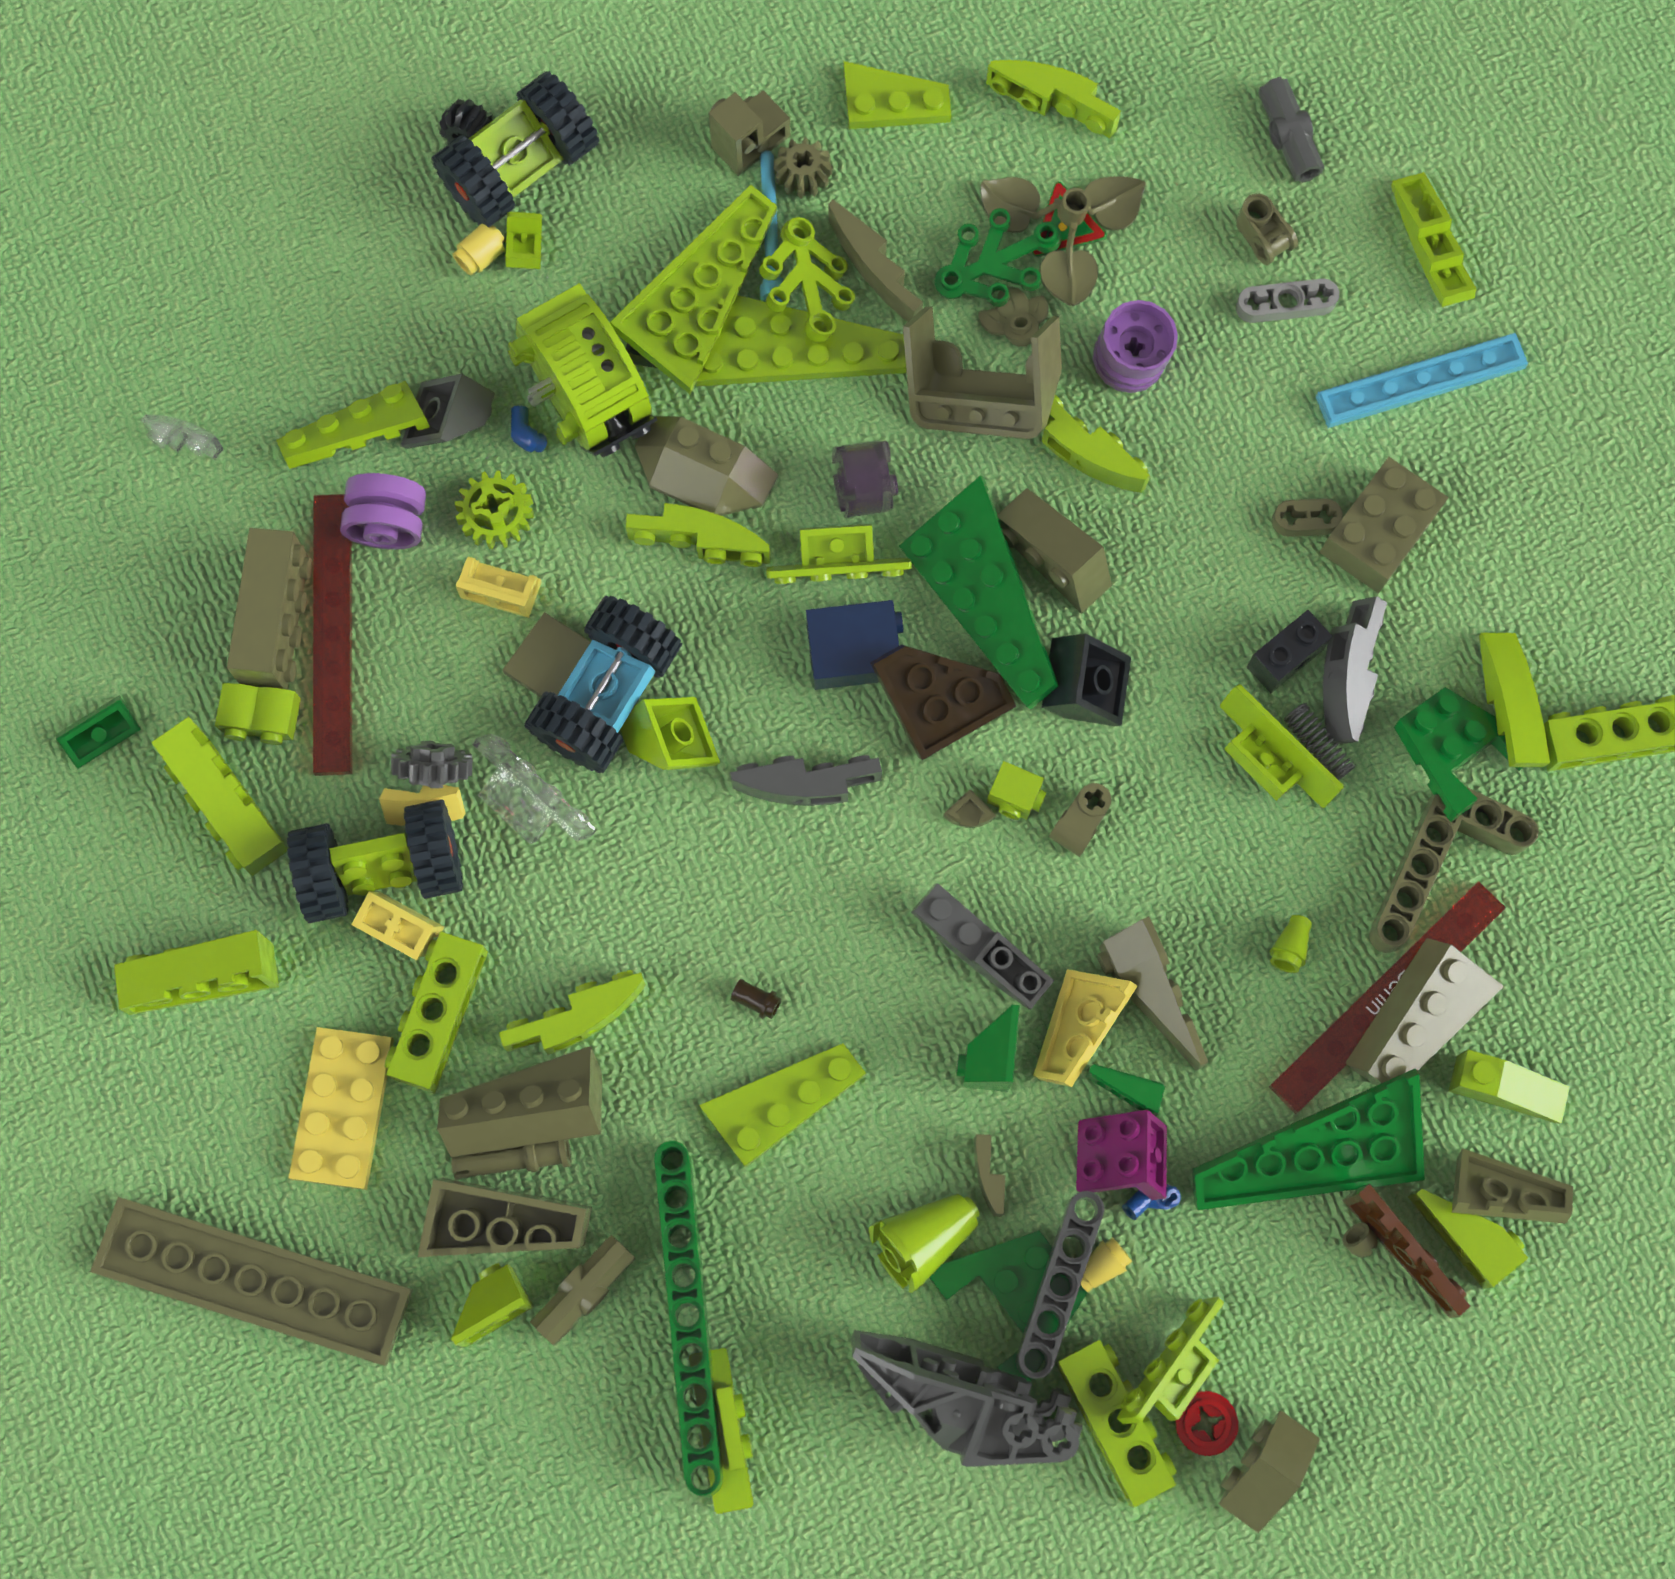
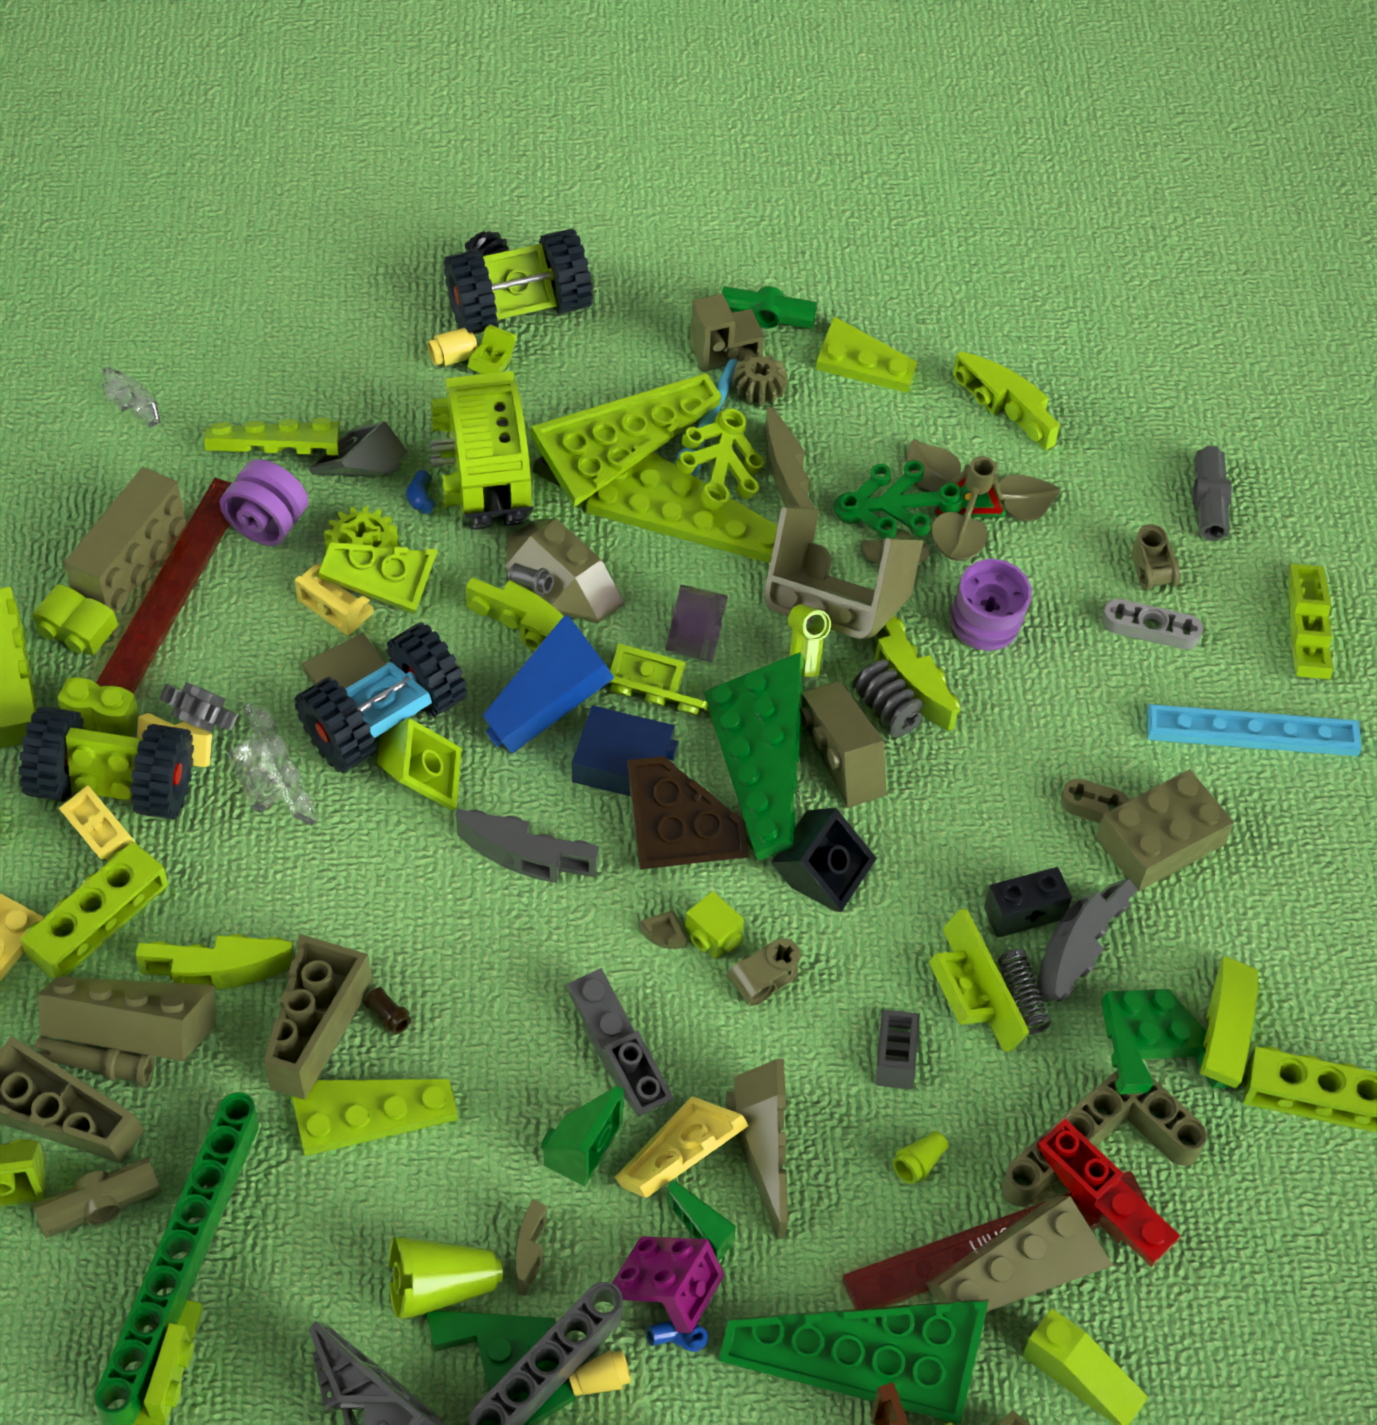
camera: 20 degrees right, 20 degrees down
none -> lime brick [57,677,139,737]
none -> olive wedge [264,934,373,1100]
none -> lime wing [317,542,438,614]
none -> blue slope [483,614,614,754]
none -> dark grey pin [508,563,554,595]
none -> green piece [721,286,818,329]
none -> lime piece [788,604,831,677]
none -> dark grey piece [852,659,923,737]
none -> dark grey slope [875,1010,920,1089]
none -> red slope [1037,1118,1181,1267]

